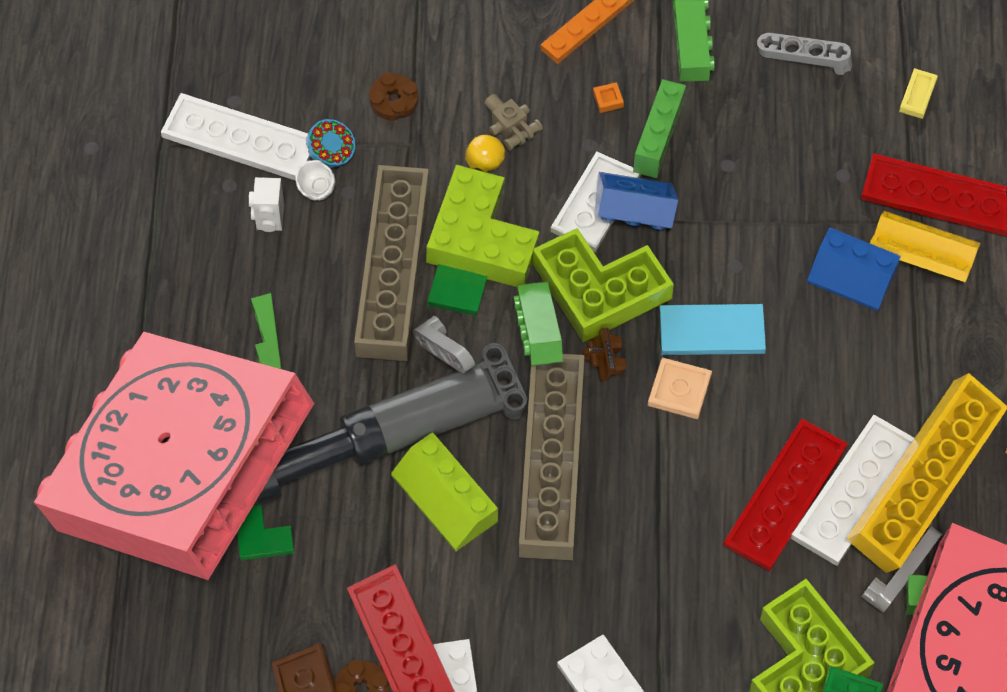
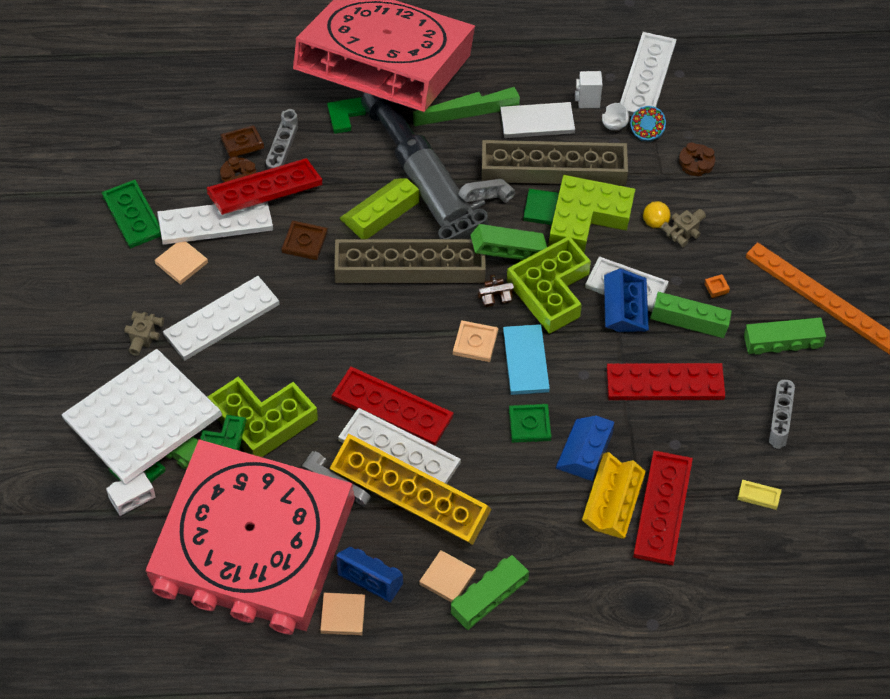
camera: 85 degrees right, 5 degrees down
none -> light grey beam [266,109,298,170]
none -> reddish brown tile [282,220,328,260]
none -> white tile [500,102,575,138]
none -> green tile [509,404,551,443]
none -> red plate [606,363,725,400]

